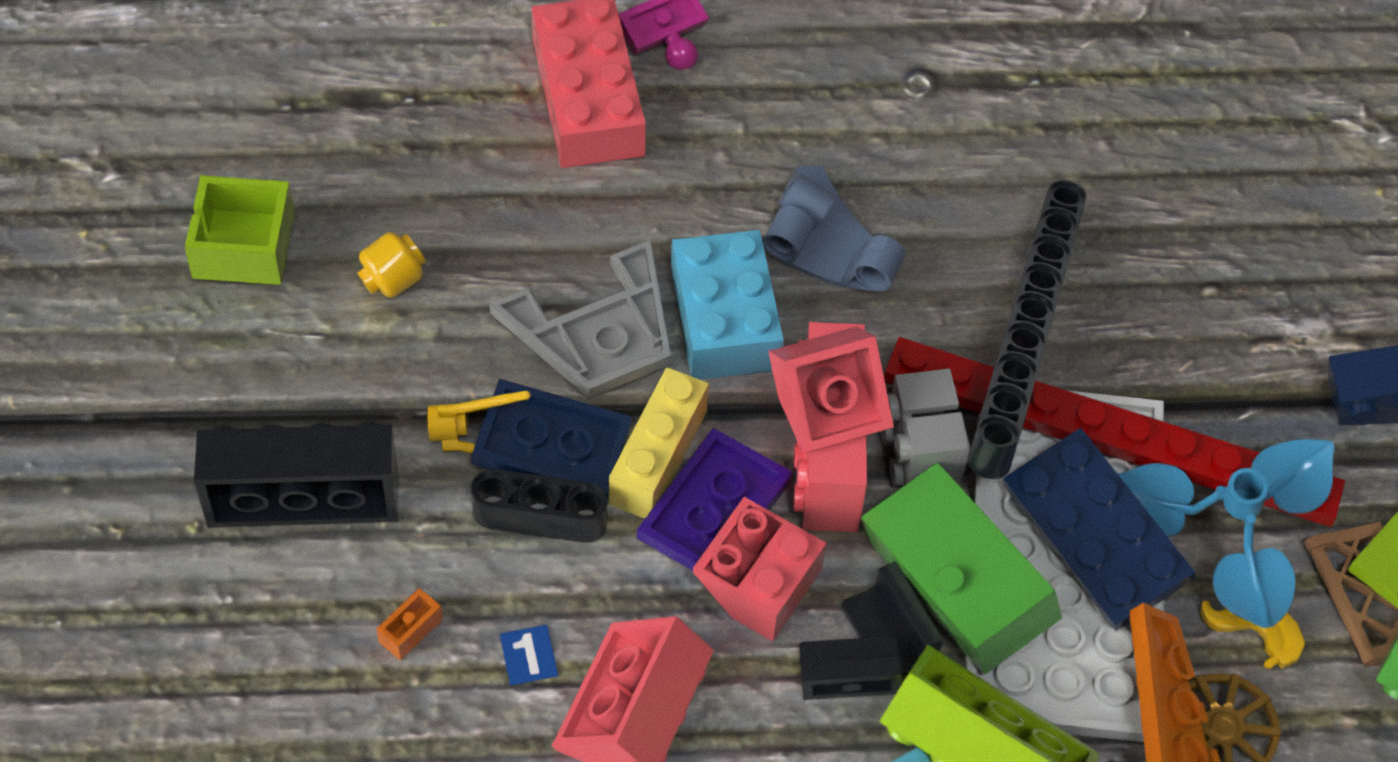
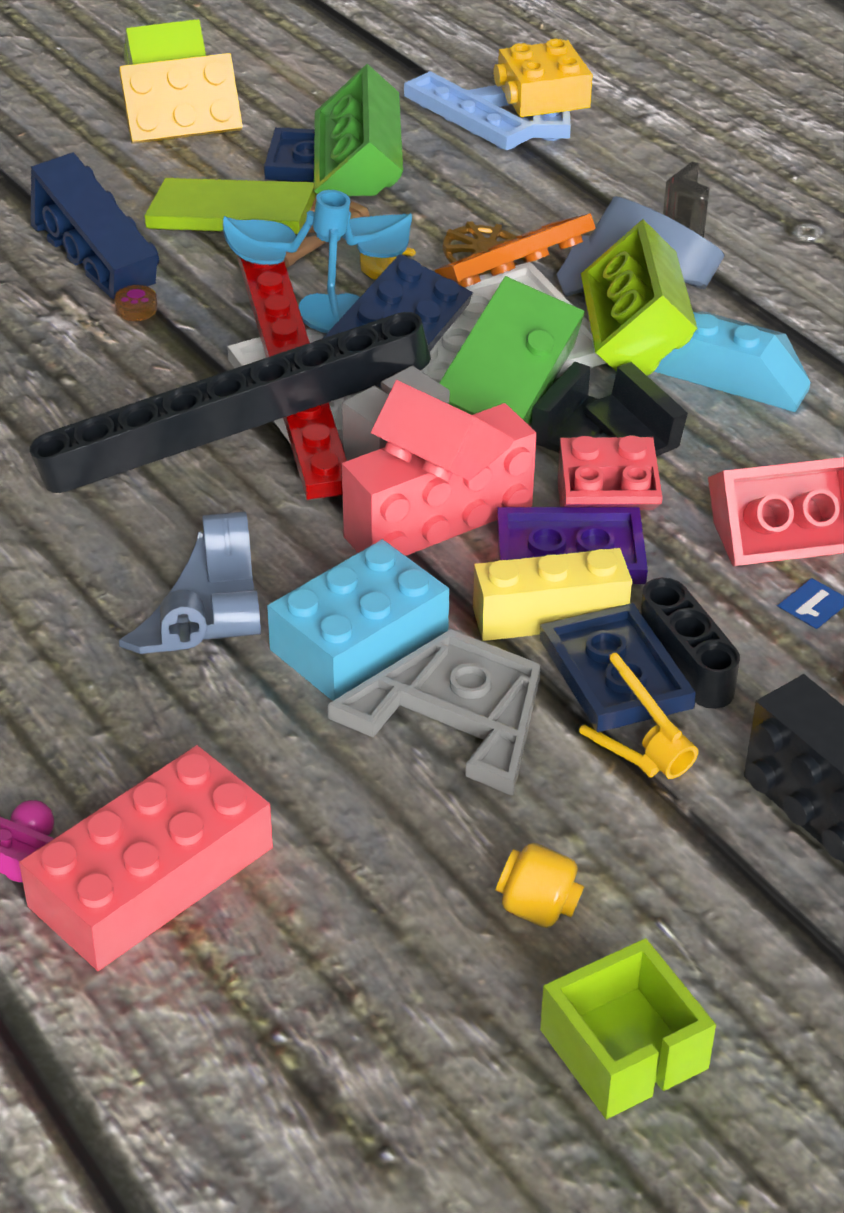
camera: 120 degrees left, 15 degrees down
none -> clear orange tile [115,285,158,321]

